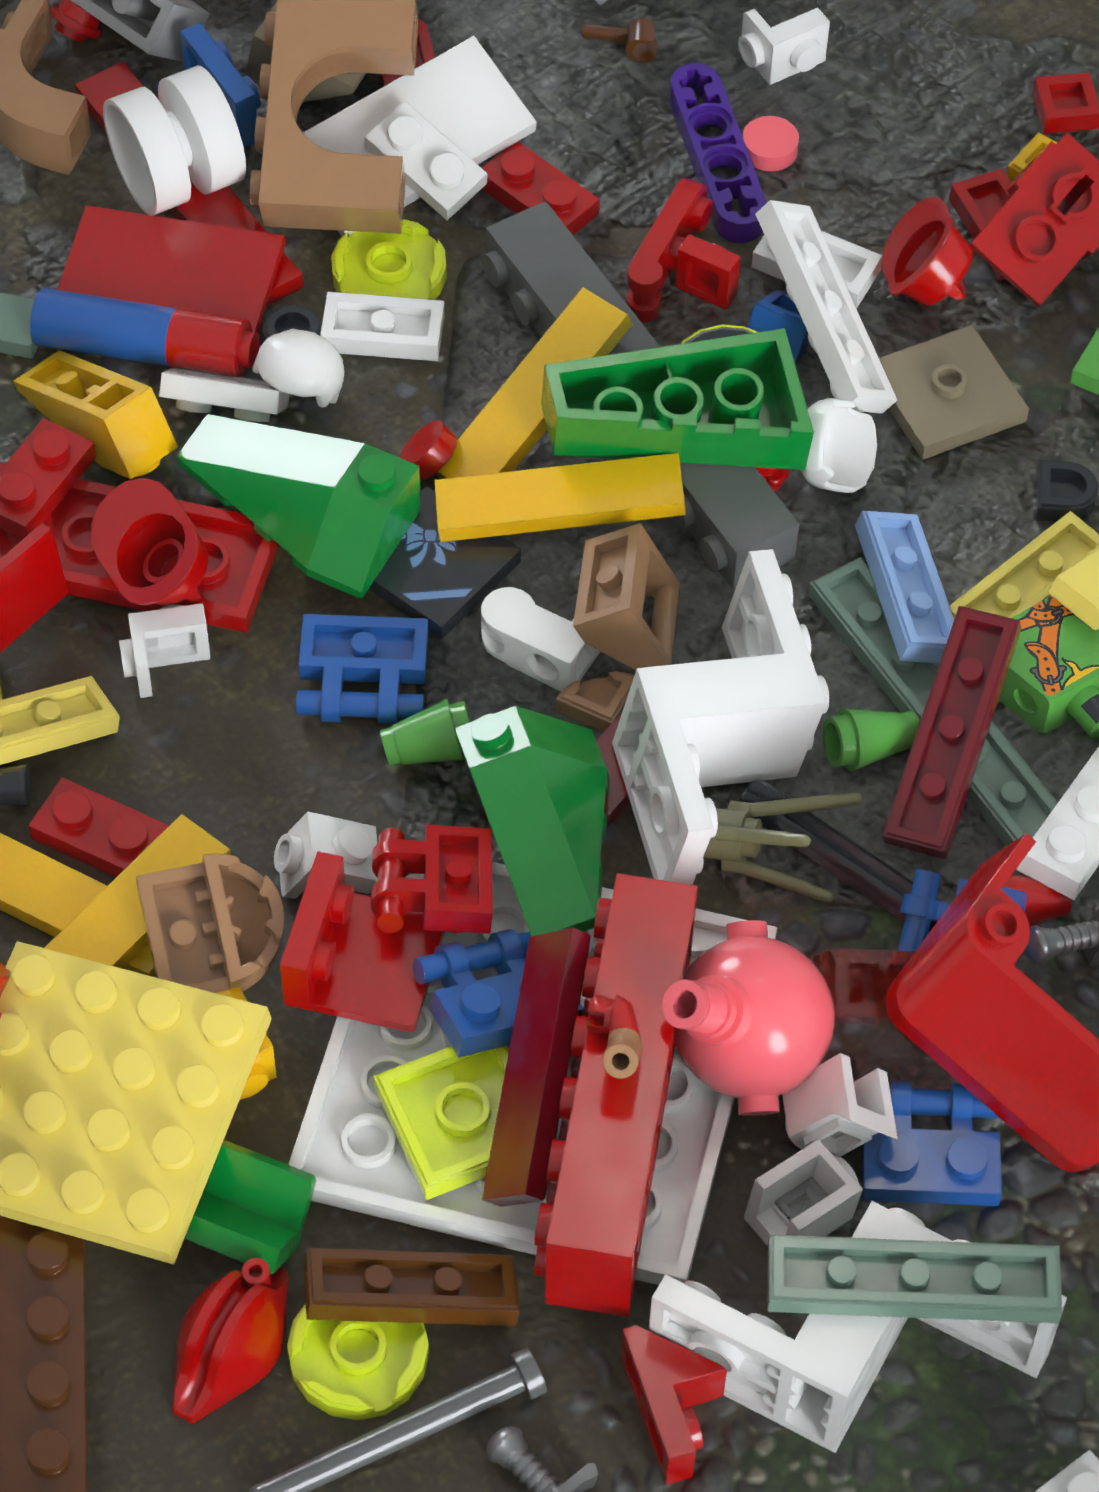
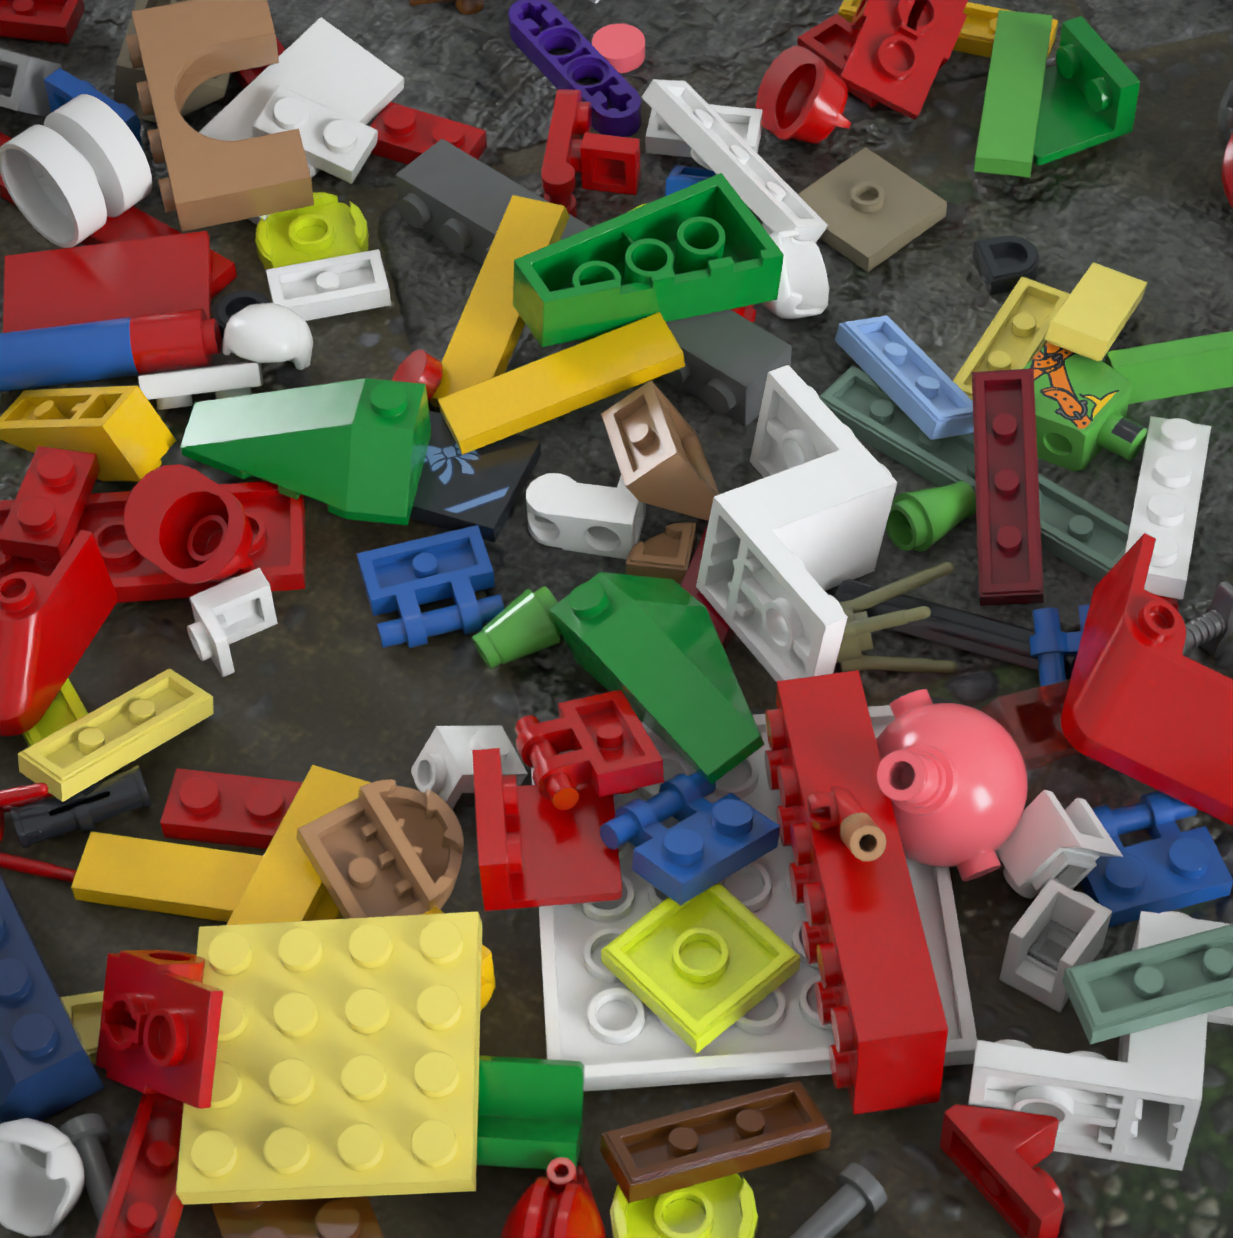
camera: 15 degrees left, 5 degrees down
dark red tile [482,927,591,1207] -> none

